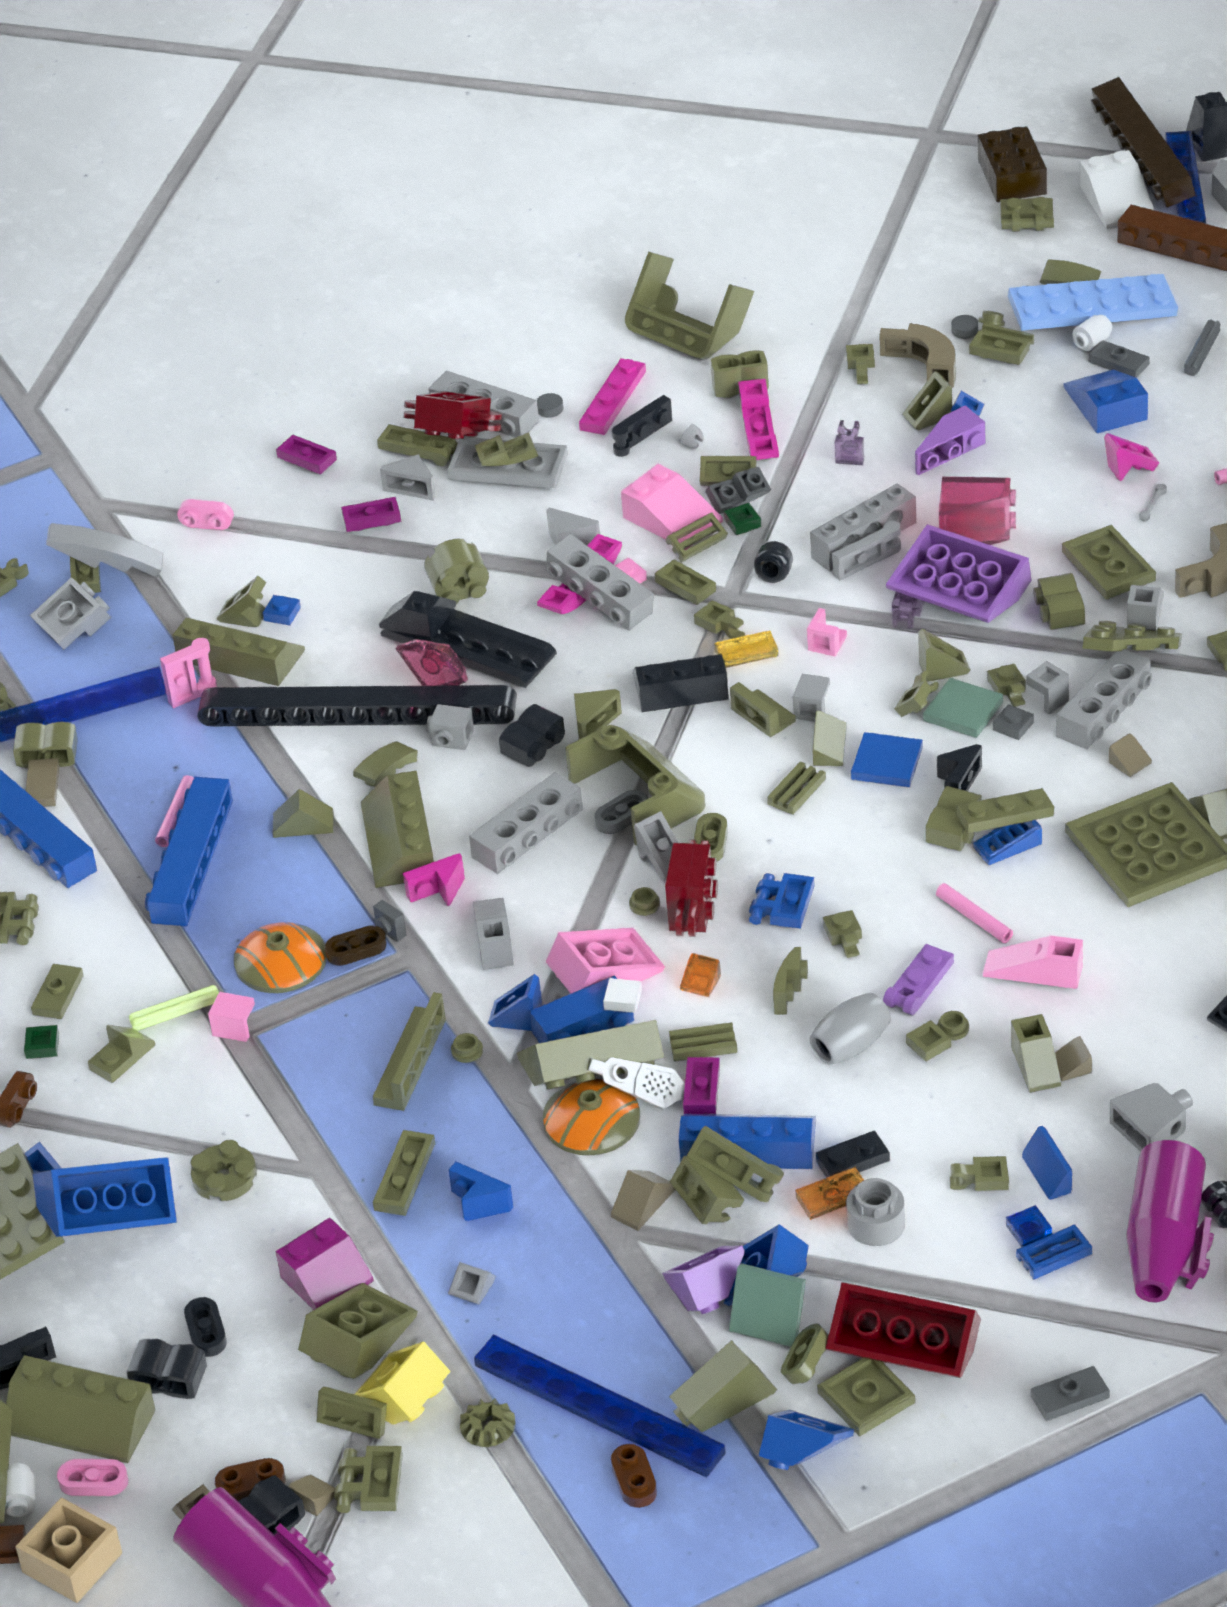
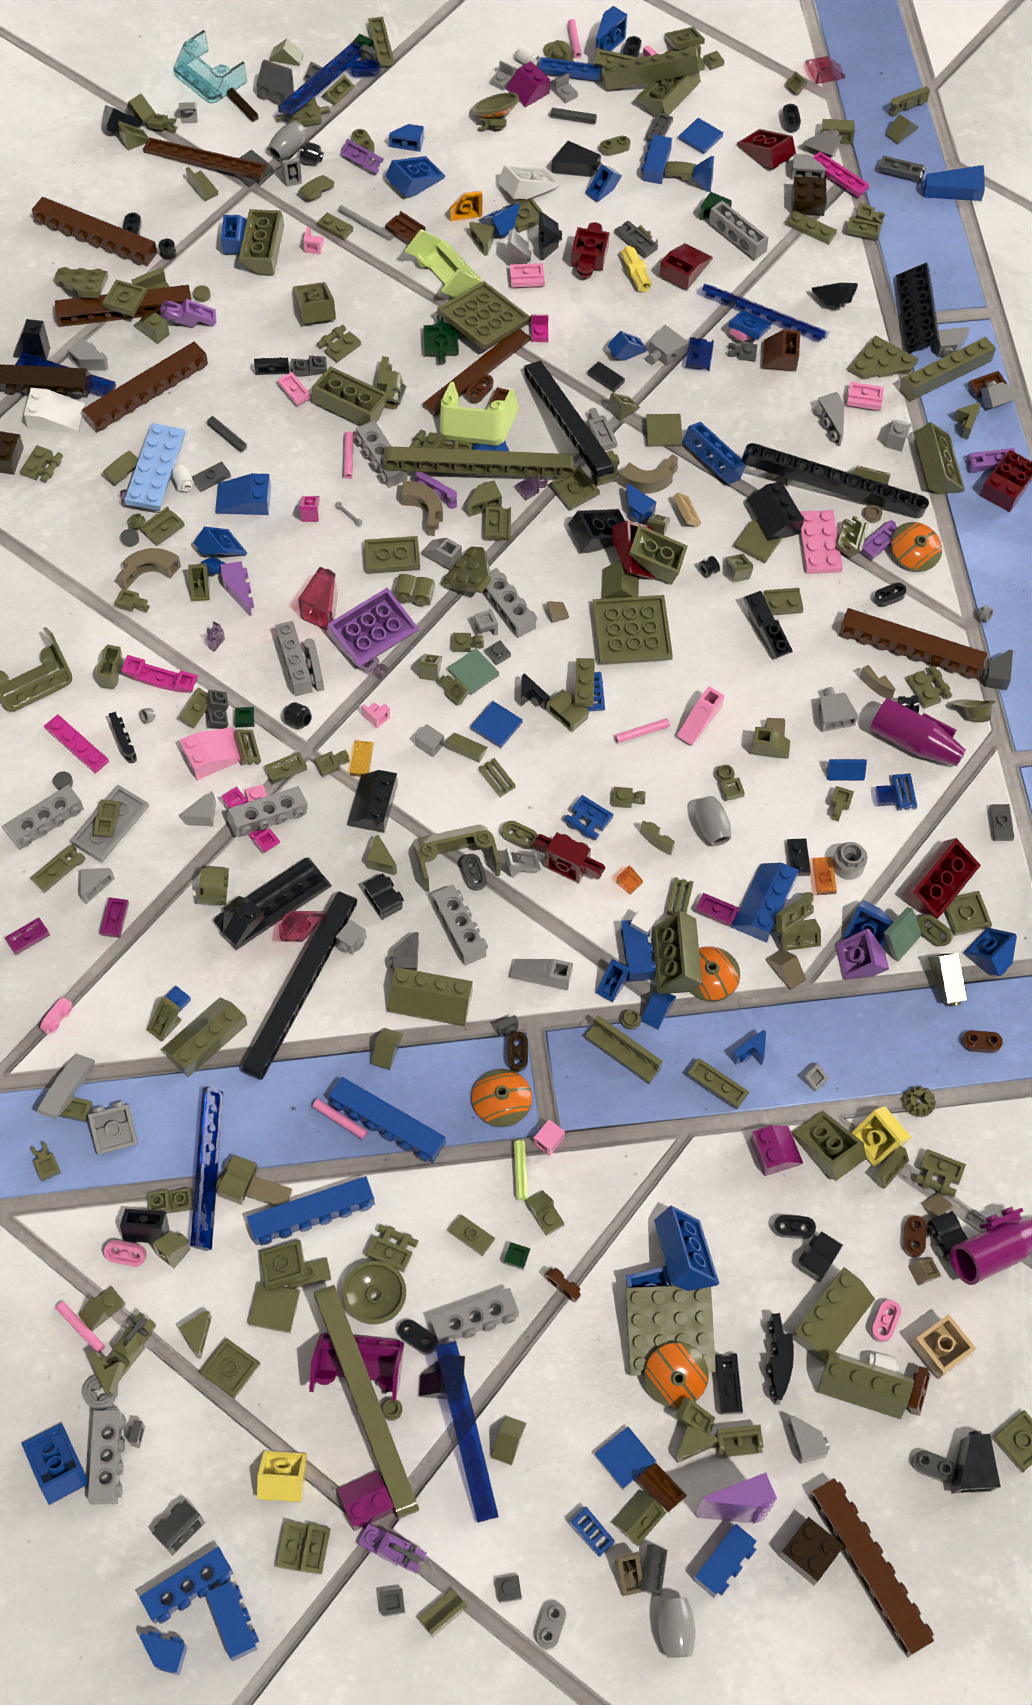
camera: 75 degrees left, 20 degrees up
bright pink plate [160,638,217,708] -> none
olive plate [190,1140,257,1201] -> none
olive slope [353,741,418,787] -> none
dark red brick [403,391,502,439] -> none
dark pink slope [403,853,465,906] -> none
clear blue plate [474,1334,726,1478] -> none
bright pink slope [546,928,665,993] -> none
white piece [588,1057,685,1109] -> none
olive plate [629,887,660,916] -> none
olive panel [730,682,796,738] -> none
medium lavender plate [883,944,954,1016] -> none
none -> blue slope [193,526,247,556]
none -> flat silver slope [389,932,419,973]
none -> blue slope [641,990,676,1030]

